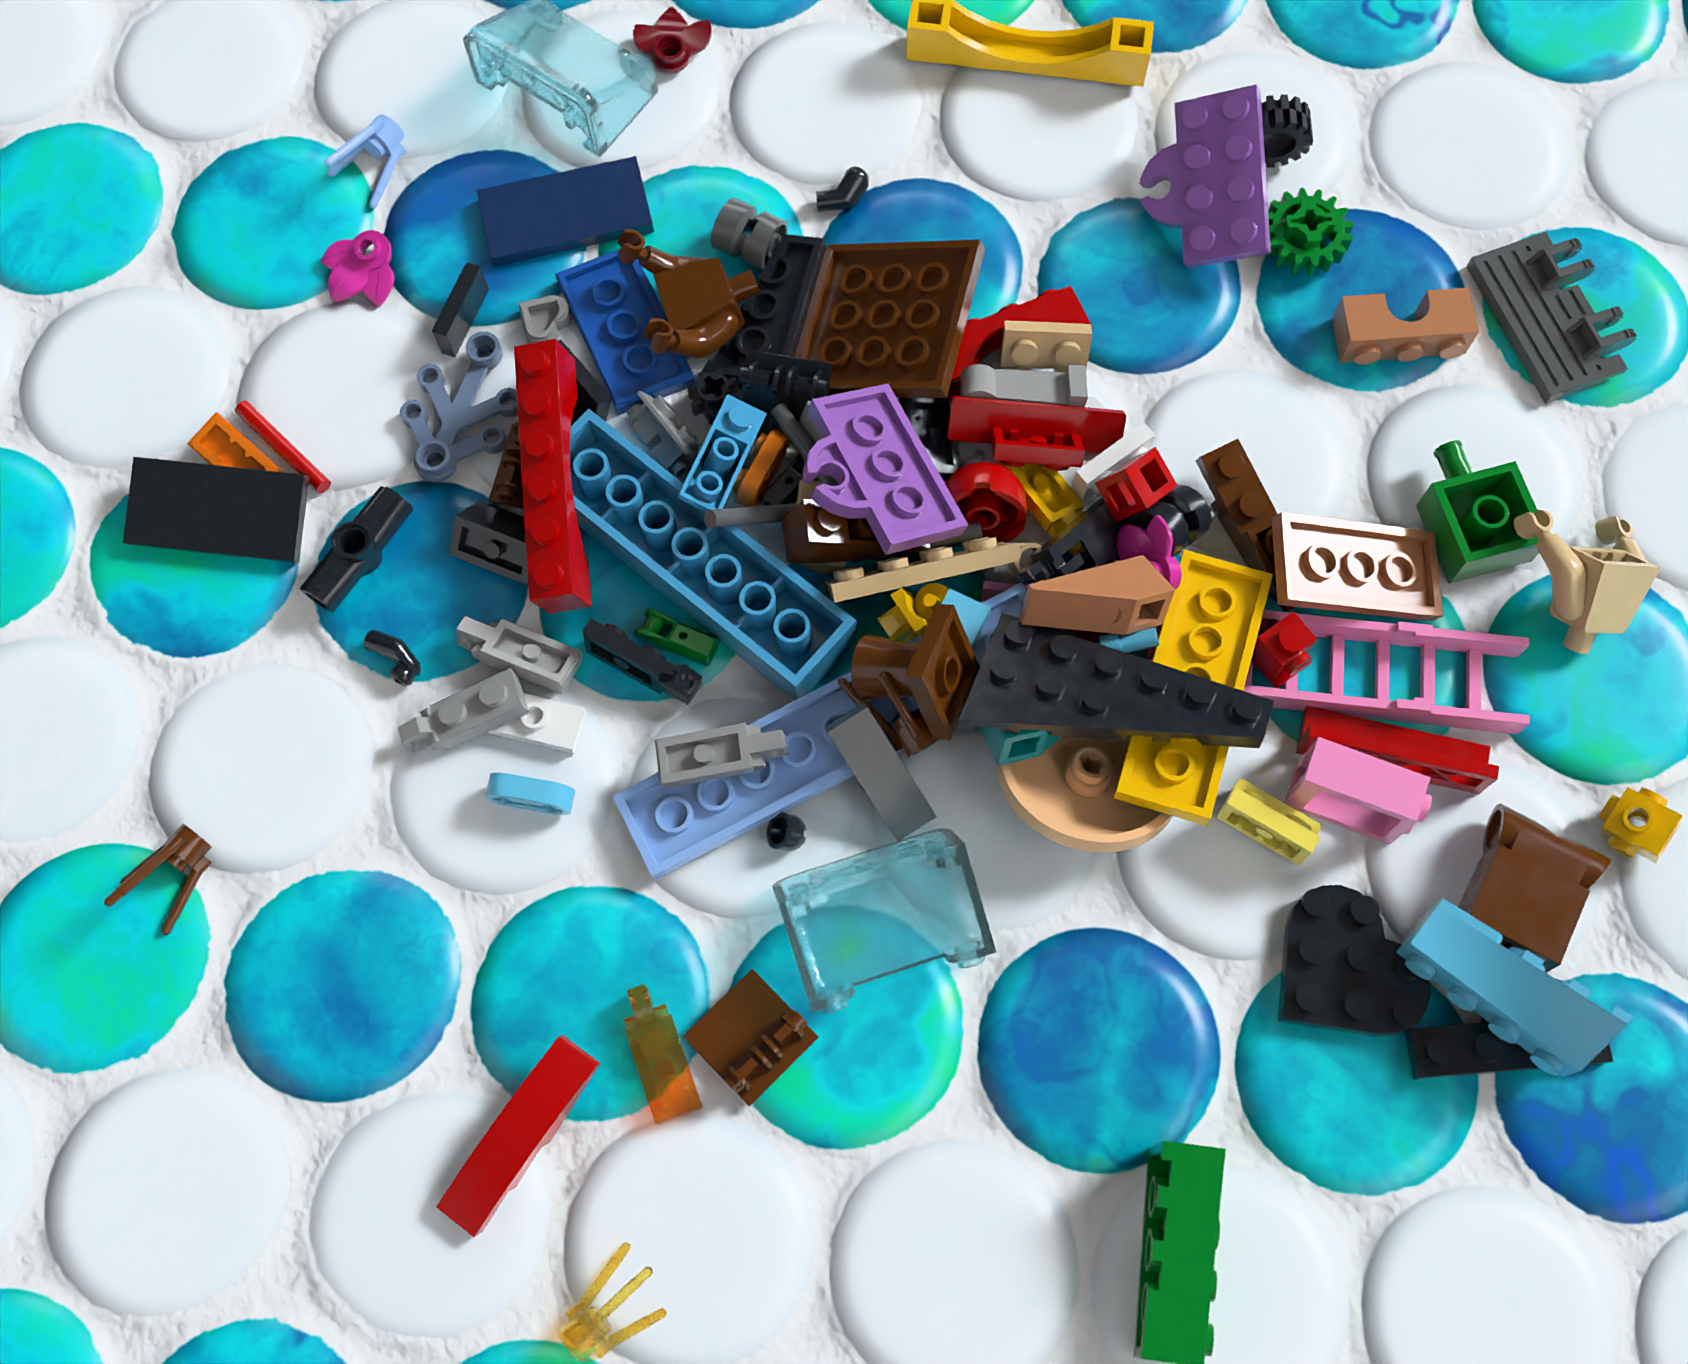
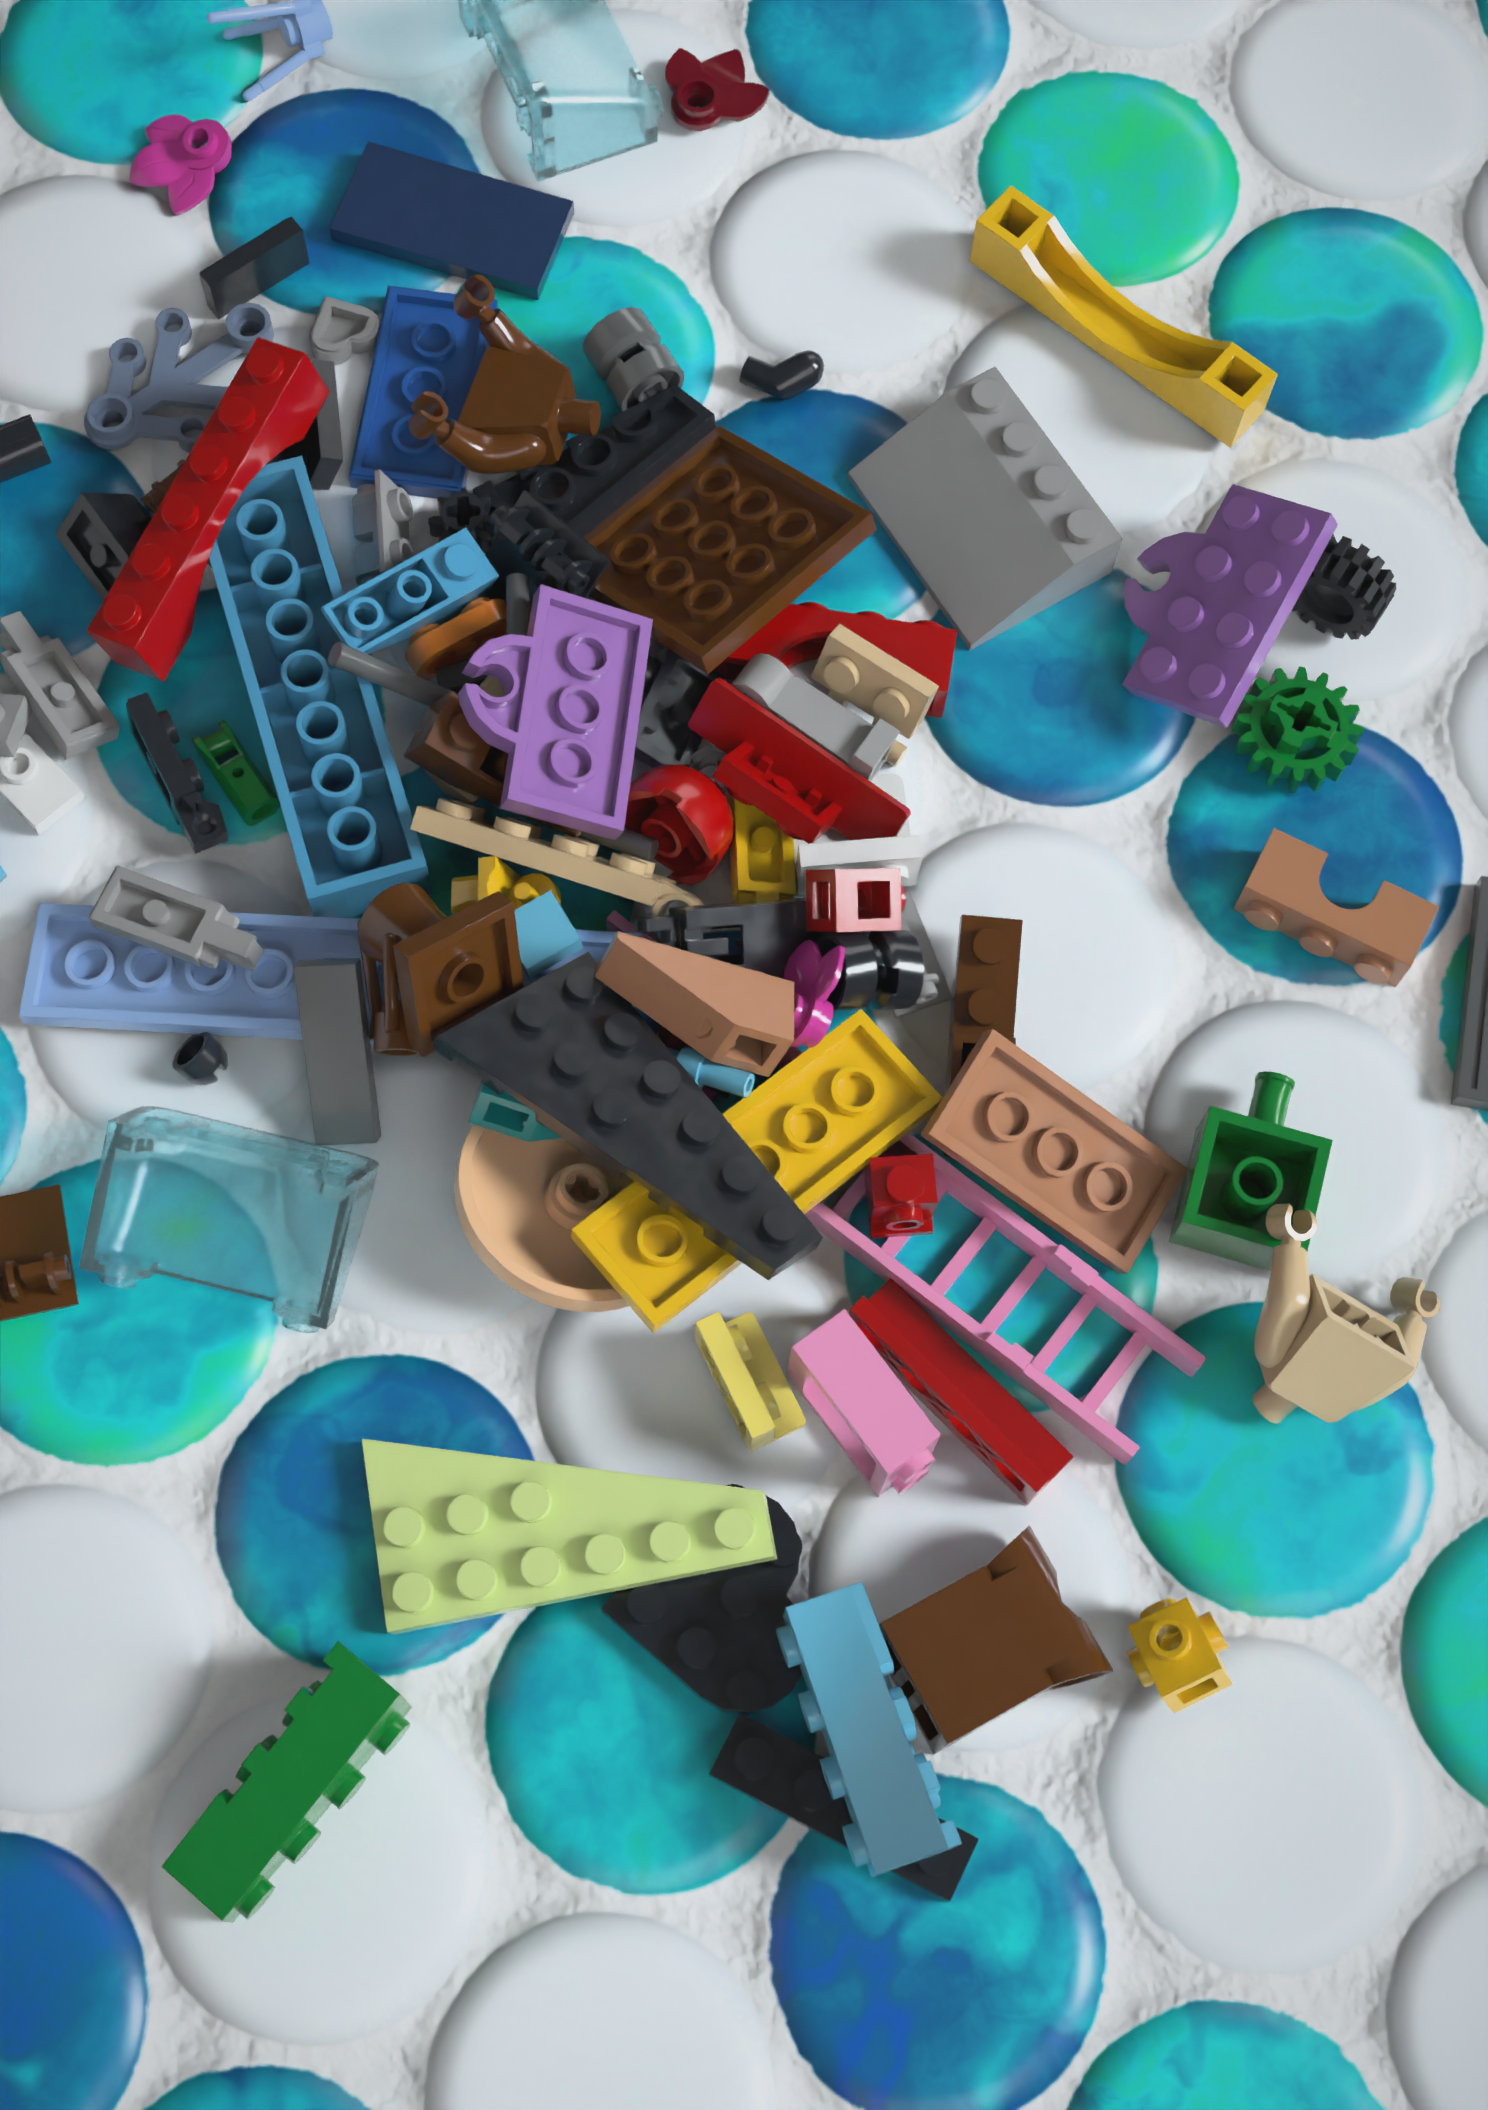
camera: 25 degrees right, 0 degrees up
none -> yellowish green wing [362,1439,777,1635]
none -> light grey slope [847,366,1123,650]

